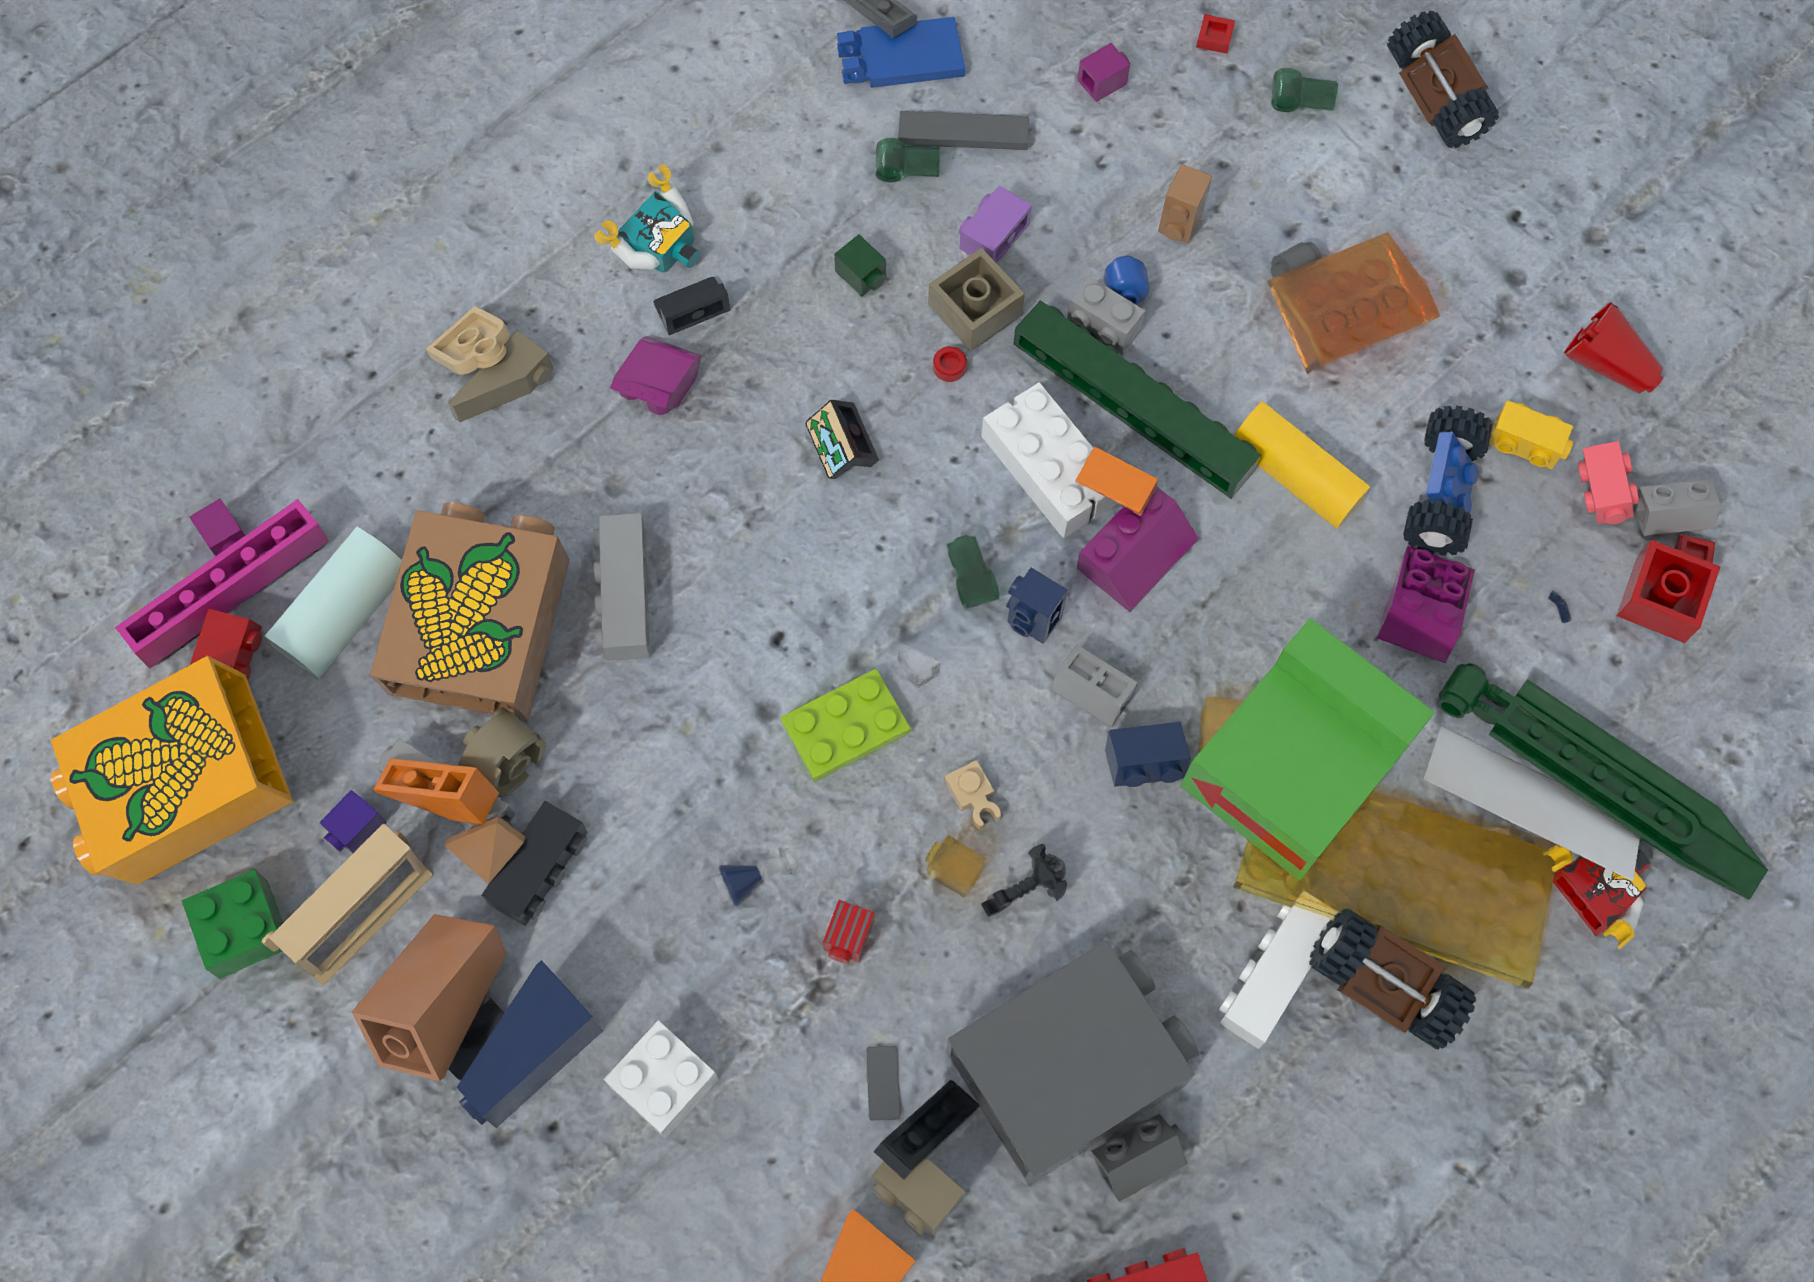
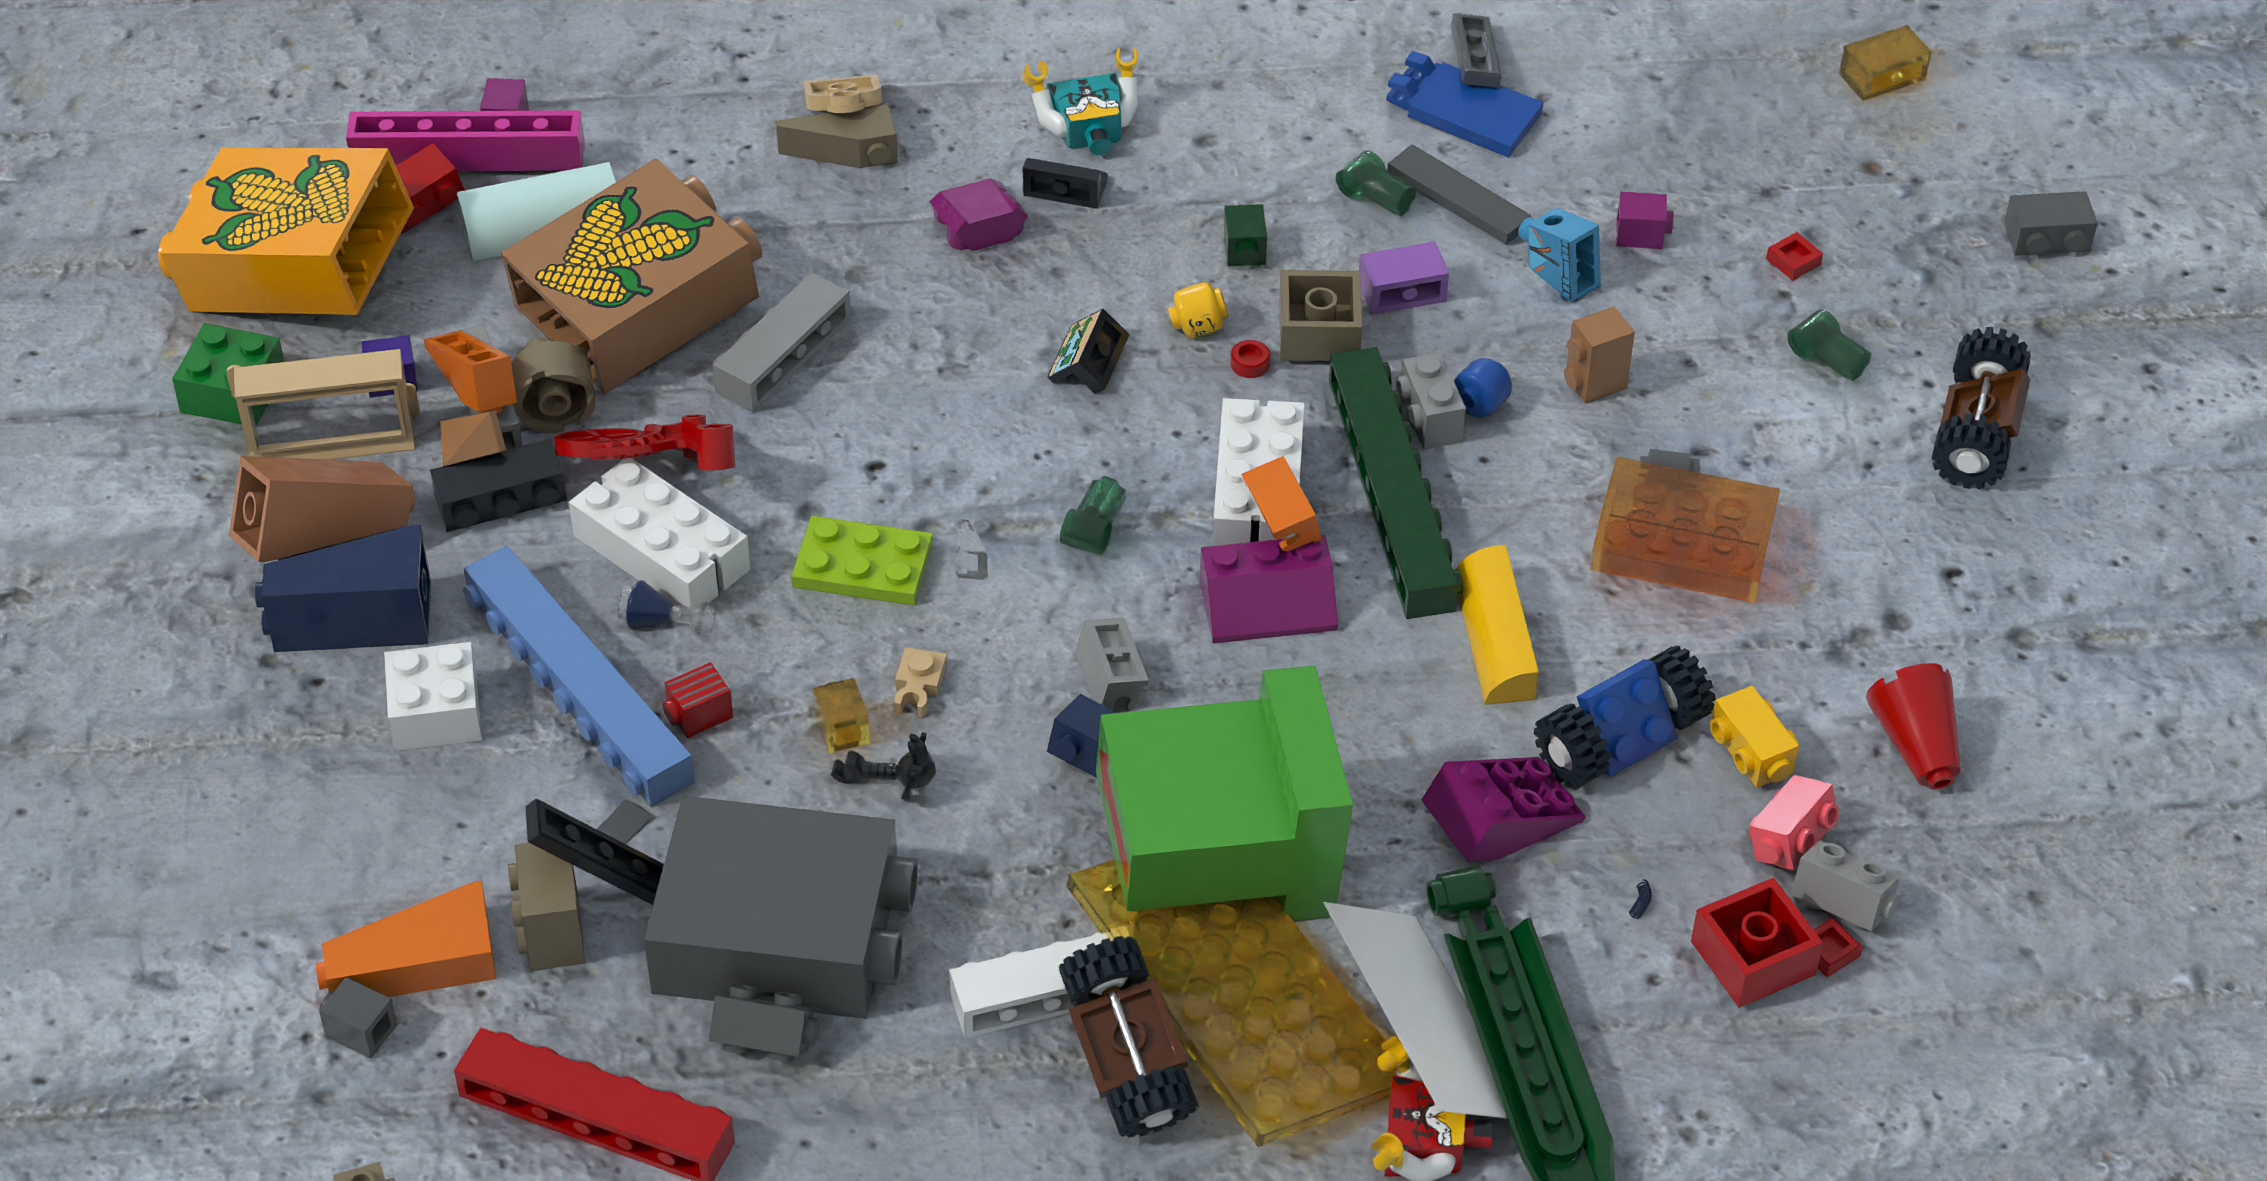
camera: 40 degrees right, 20 degrees down
dark blue brick [1006,567,1068,644] -> none
none -> medium blue brick [463,545,695,807]
none -> red piece [554,414,735,470]
none -> white piece [569,458,750,617]
none -> yellow head [1168,282,1229,339]
none -> dark azure torso [1518,208,1601,302]

